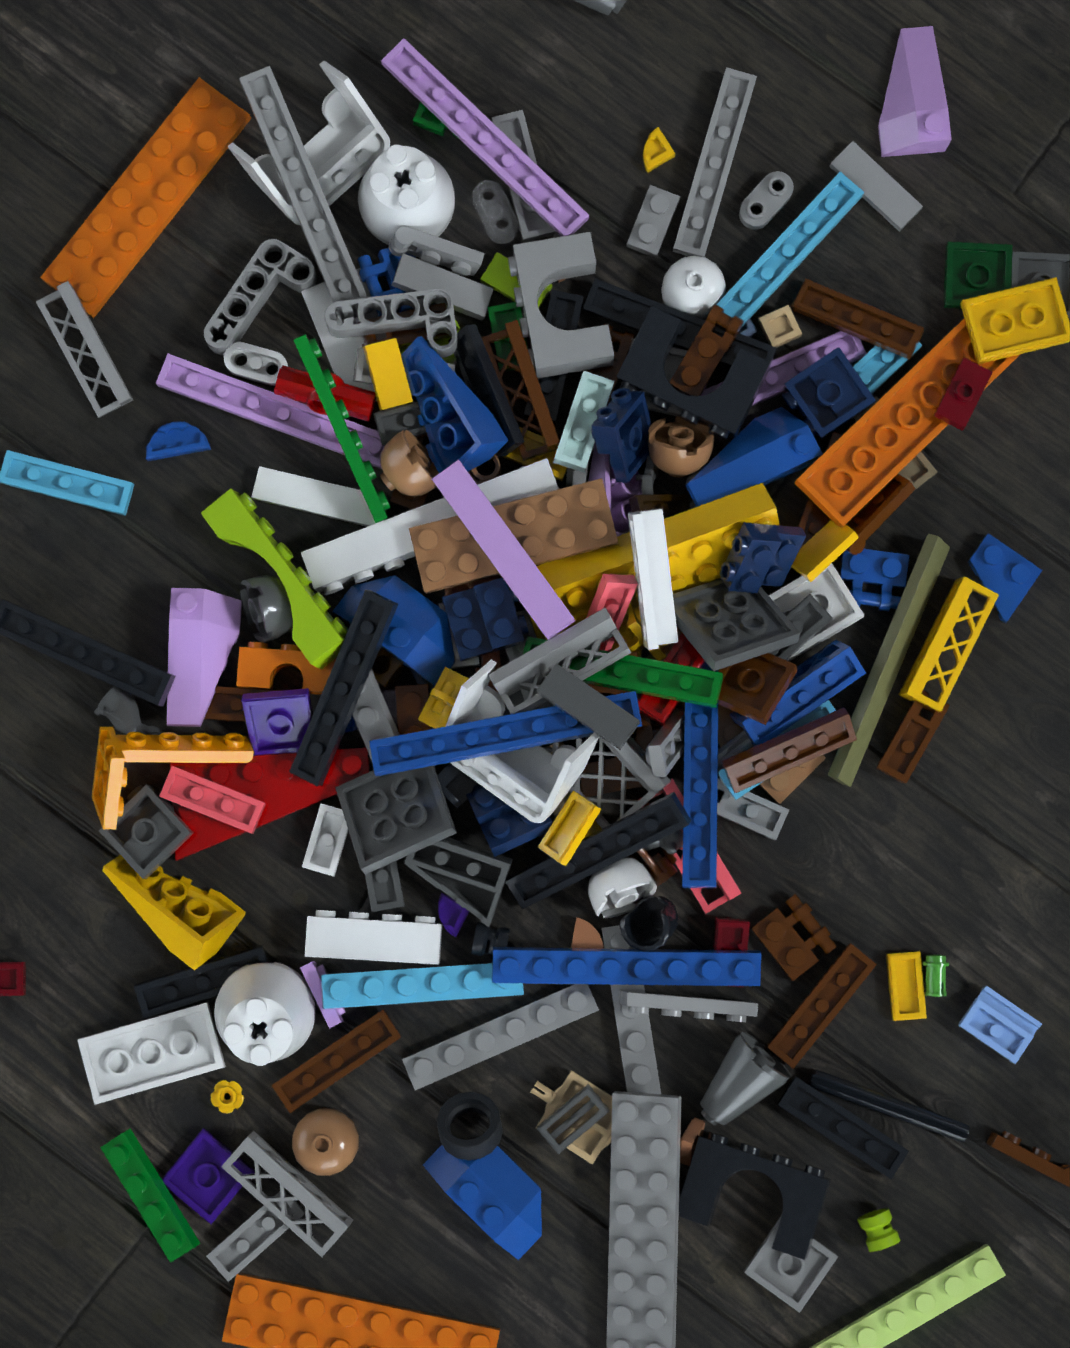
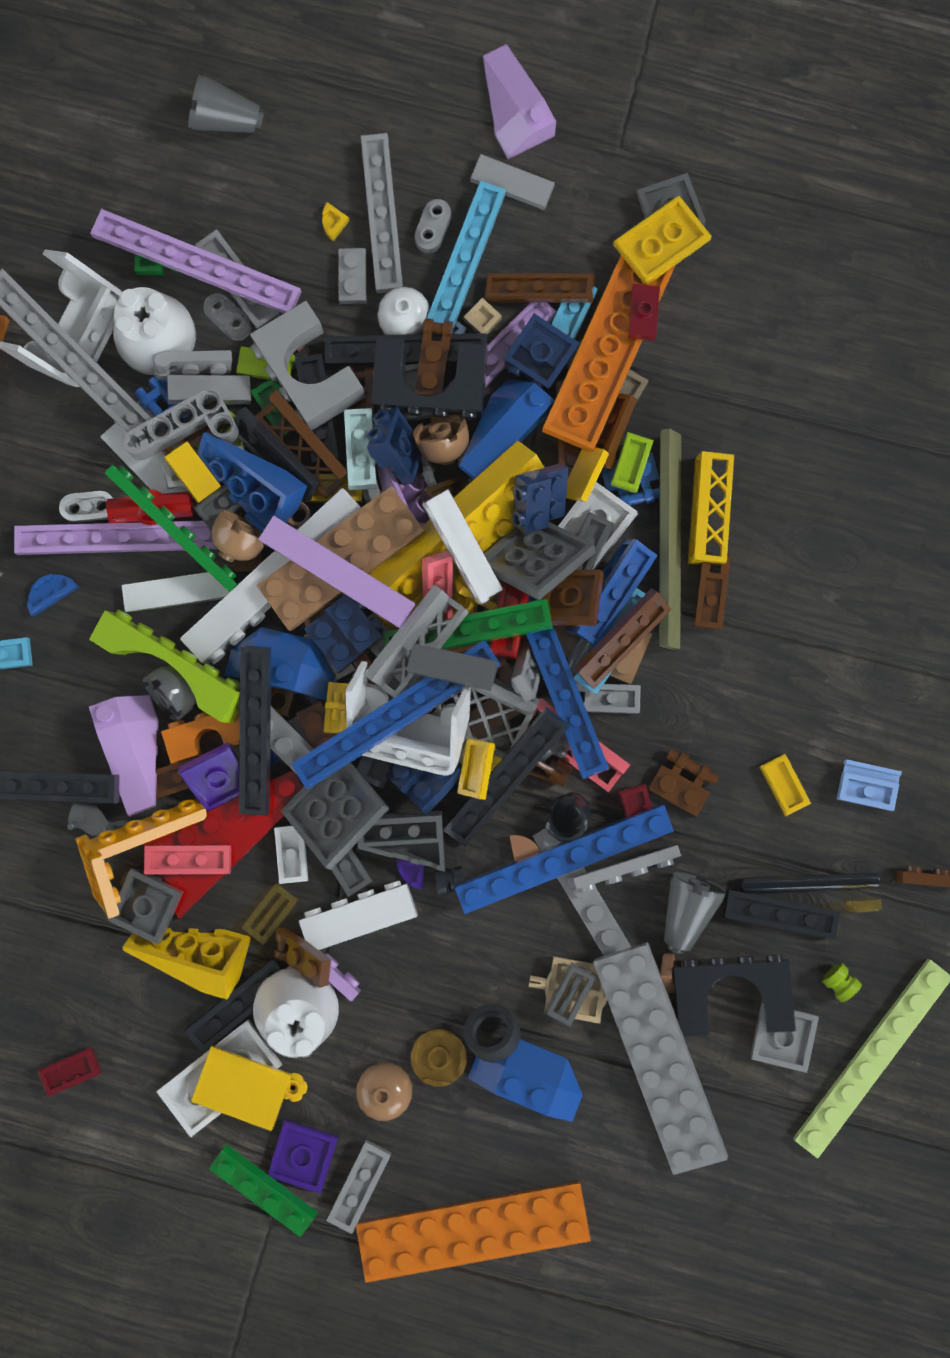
camera: 20 degrees left, 0 degrees up
light grey beam [204,239,317,355] -> none
light grey fence [221,1131,353,1257] -> none
reddish brown plate [271,1009,402,1113] -> none
medium azure plate [321,963,524,1009] -> none
light grey plate [402,984,599,1090] -> none
white cylinder [588,857,657,918] -> none
reddish brown plate [766,943,877,1069] -> none
bright green pin [922,955,949,997] -> none
dark green plate [944,242,1013,309] -> none
blue wing [968,533,1042,623] -> none
none -> yellow tile [191,1045,292,1131]
none -> clear yellow tile [242,883,299,945]
none -> reddish brown plate [273,928,331,988]
none -> pearl gold tile [411,1028,467,1087]
none -> lime tile [611,432,654,493]
none -> clear yellow tile [846,898,882,913]

